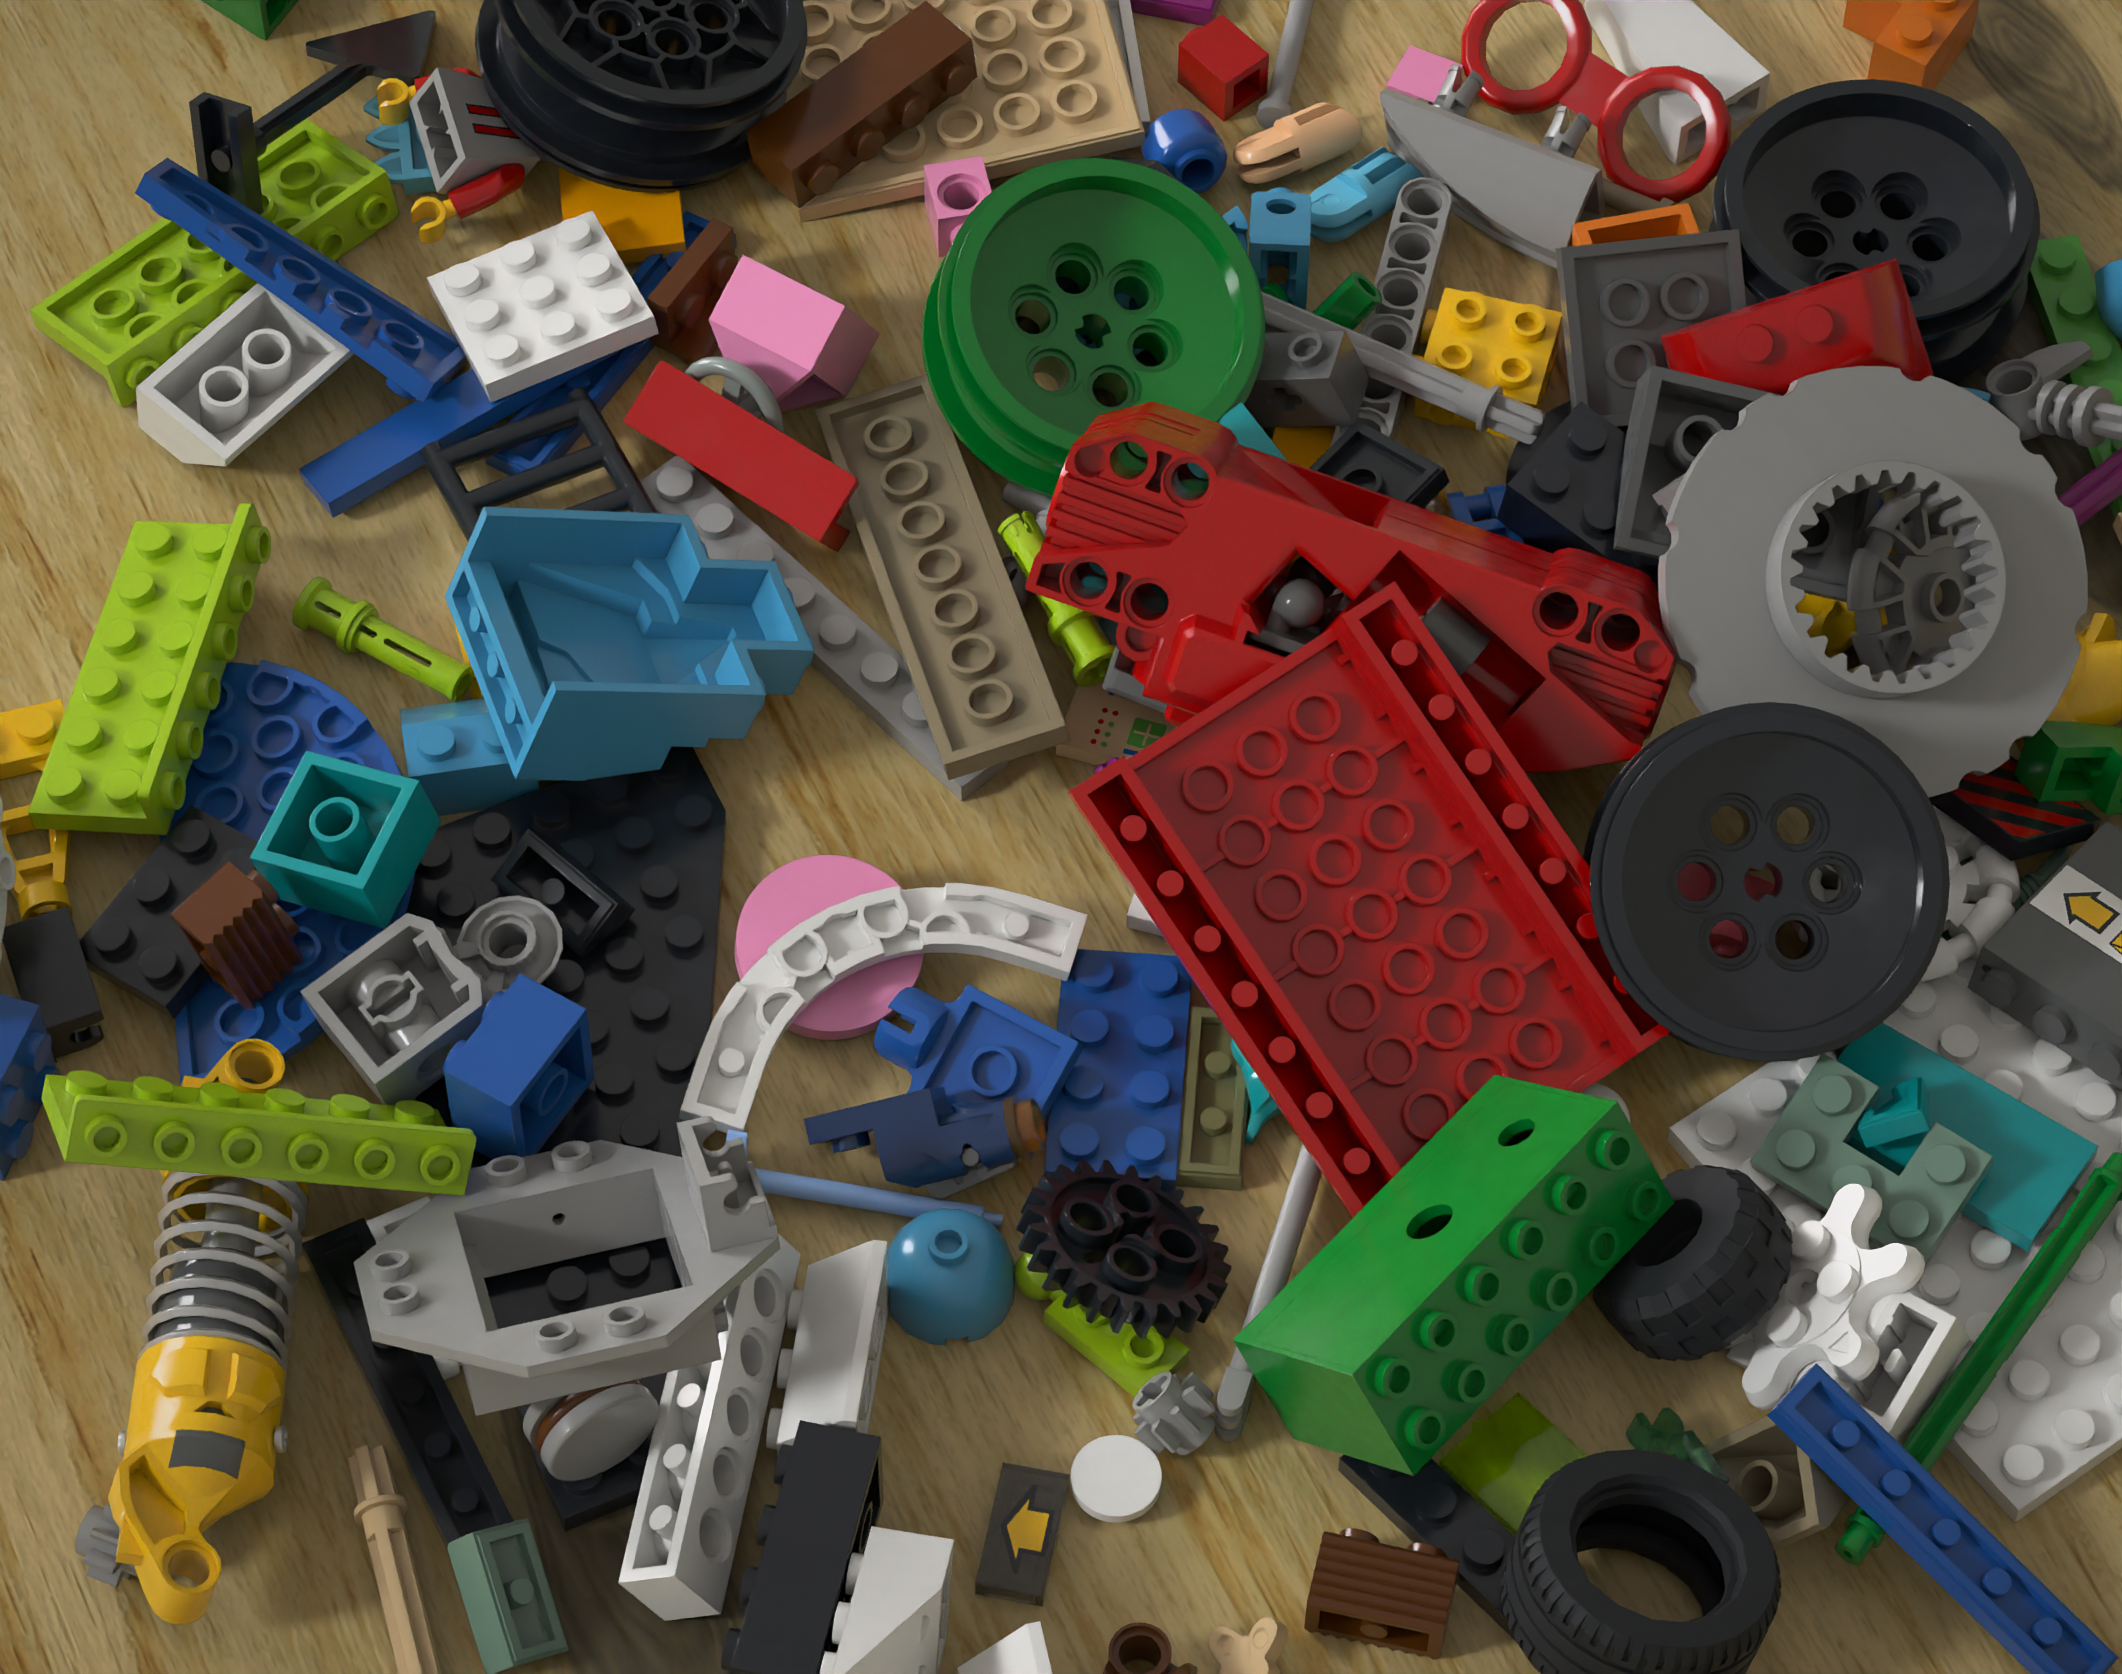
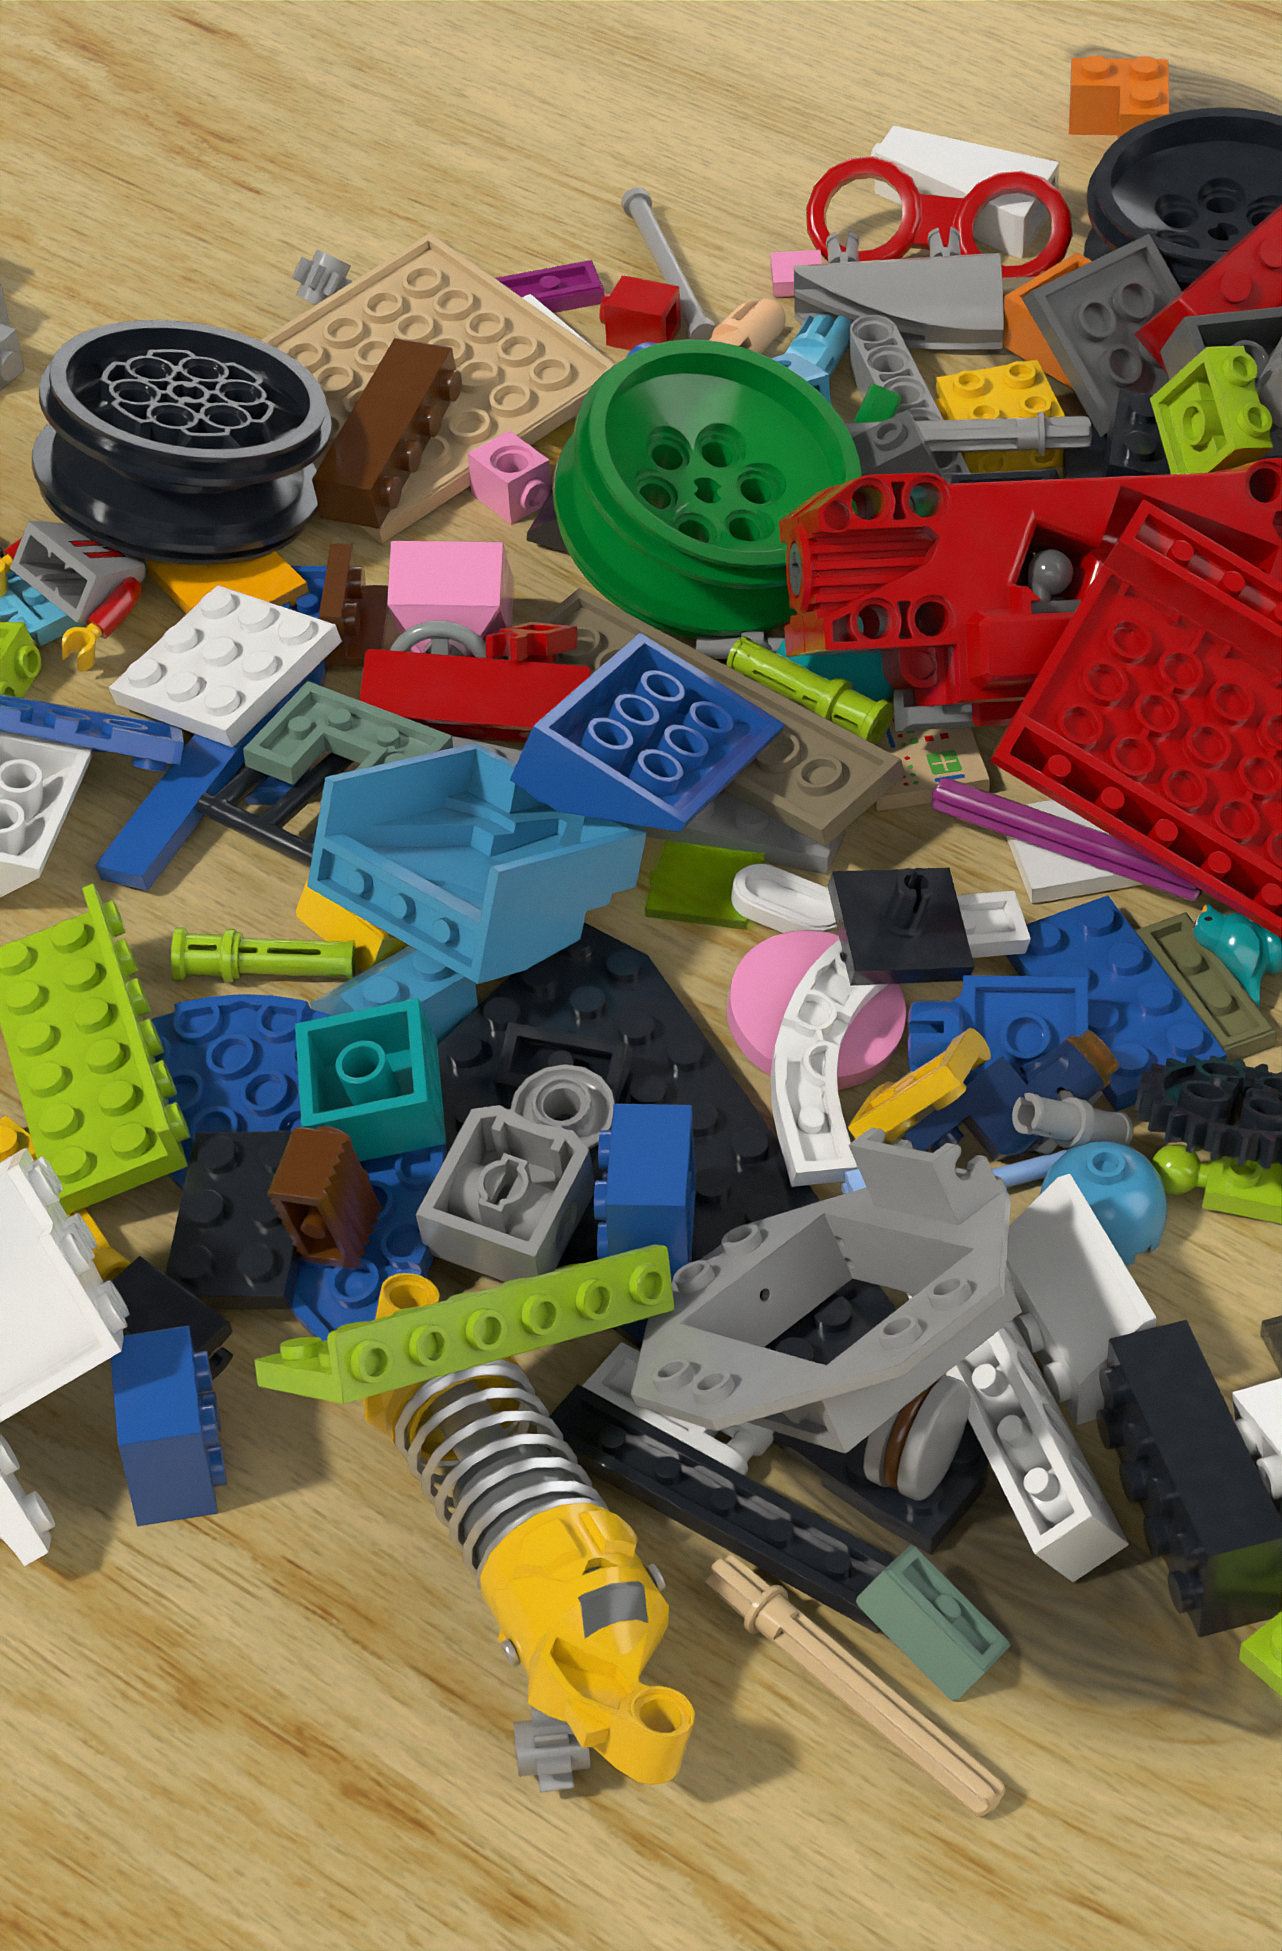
camera: 25 degrees left, 10 degrees down
none -> sand green plate [243,681,453,785]
none -> red plate [486,622,577,663]
none -> blue slope [510,633,785,832]
none -> clear neon green piece [645,841,766,930]
none -> white tile [731,864,839,935]
none -> black tile [828,867,975,986]
none -> yellow plate [848,1028,991,1142]
none -> light grey pin [1012,1093,1133,1148]
none -> lime plate [1150,346,1273,474]

